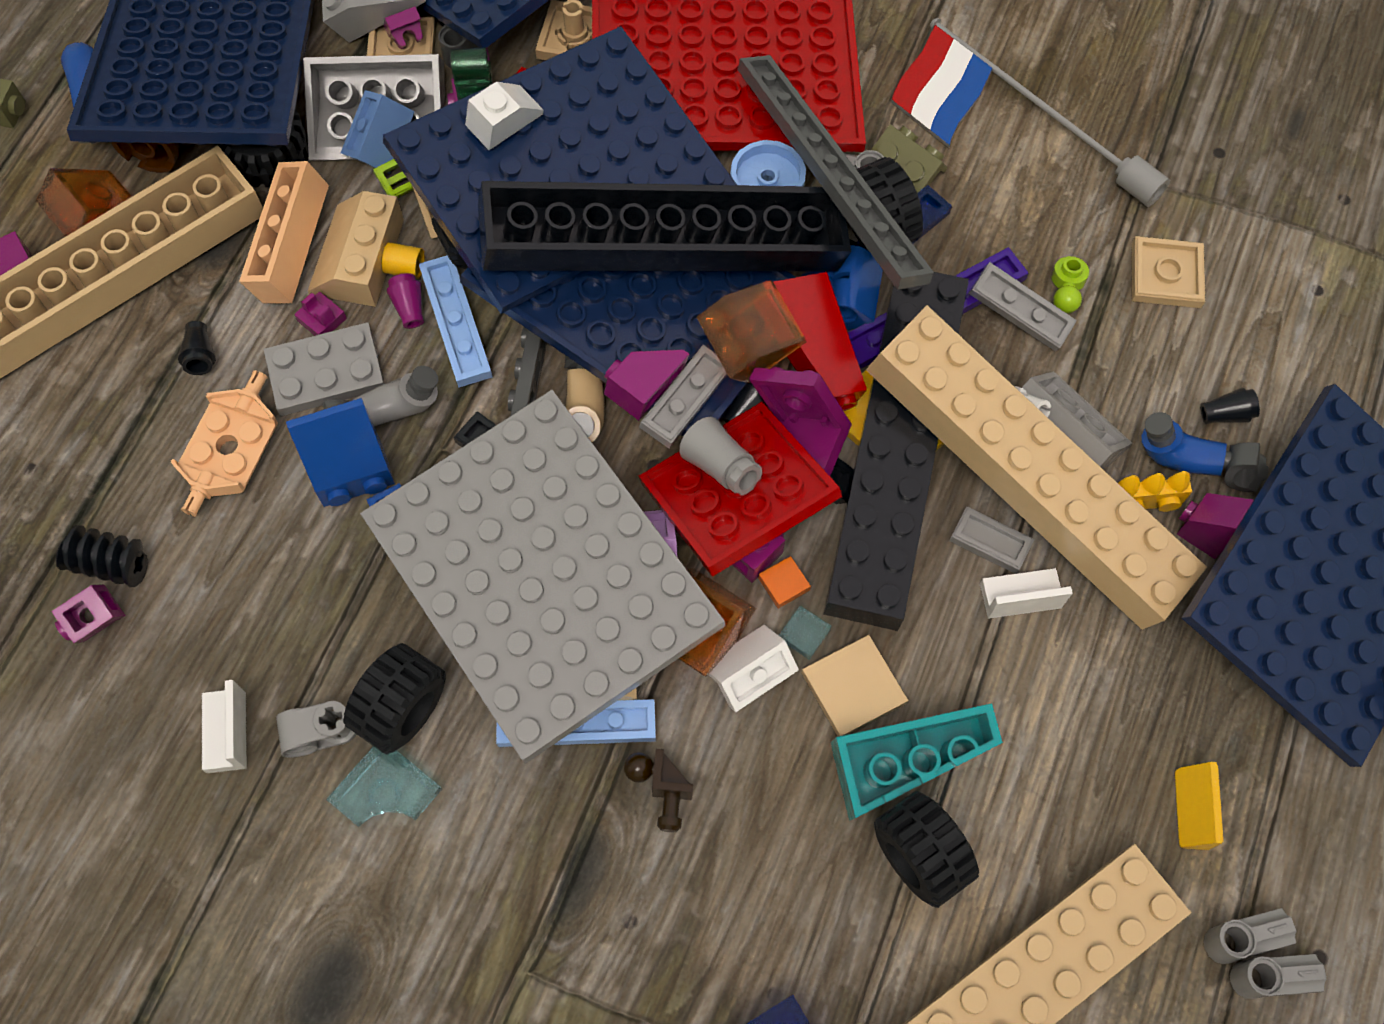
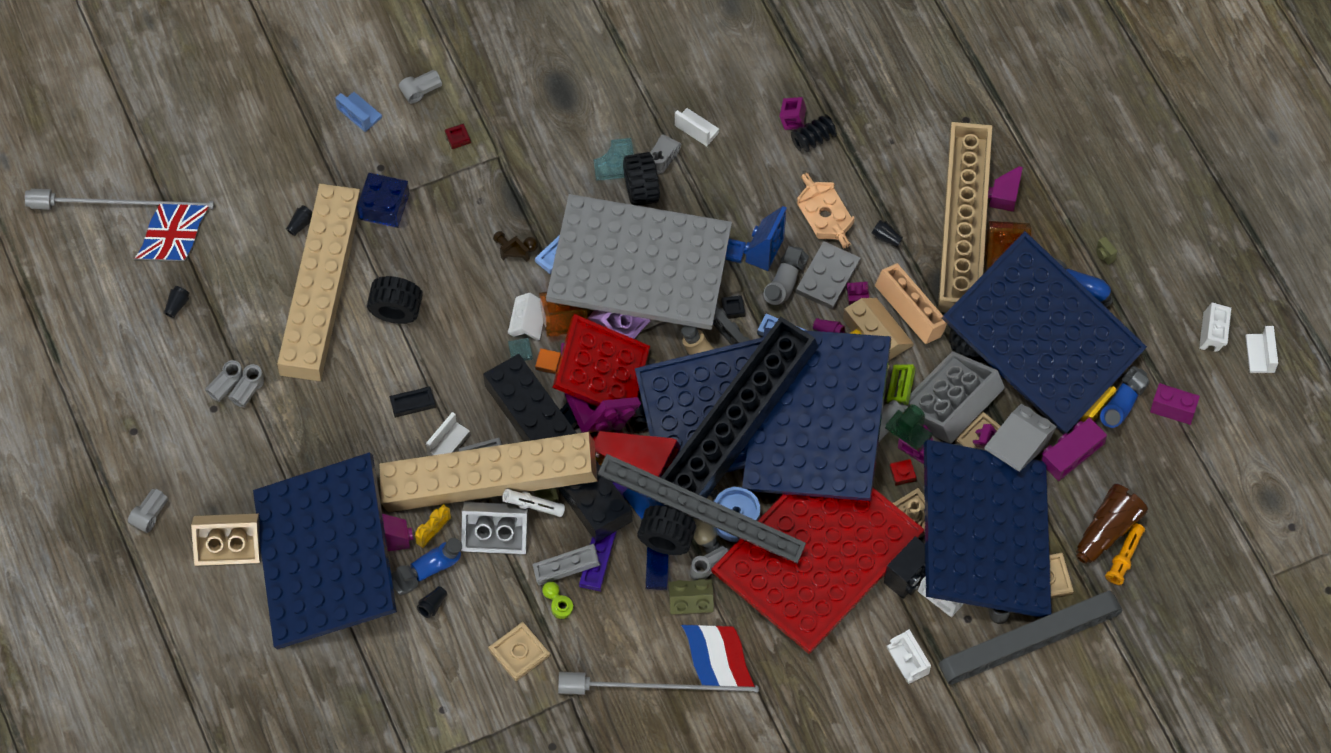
camera: 135 degrees right, 5 degrees down
medium blue panel [340,90,415,174] -> none
white slope [465,82,544,150] -> none
magenta slope [604,350,689,421] -> none
light grey tile [639,345,733,449] -> none
light grey plant [679,417,762,496] -> none
clear orange slope [696,280,807,383] -> none
tan tile [801,635,908,737] -> none
teal wedge [830,703,1003,821] -> none
yellow slope [1175,762,1224,850] -> none
none -> black tile [389,386,436,417]

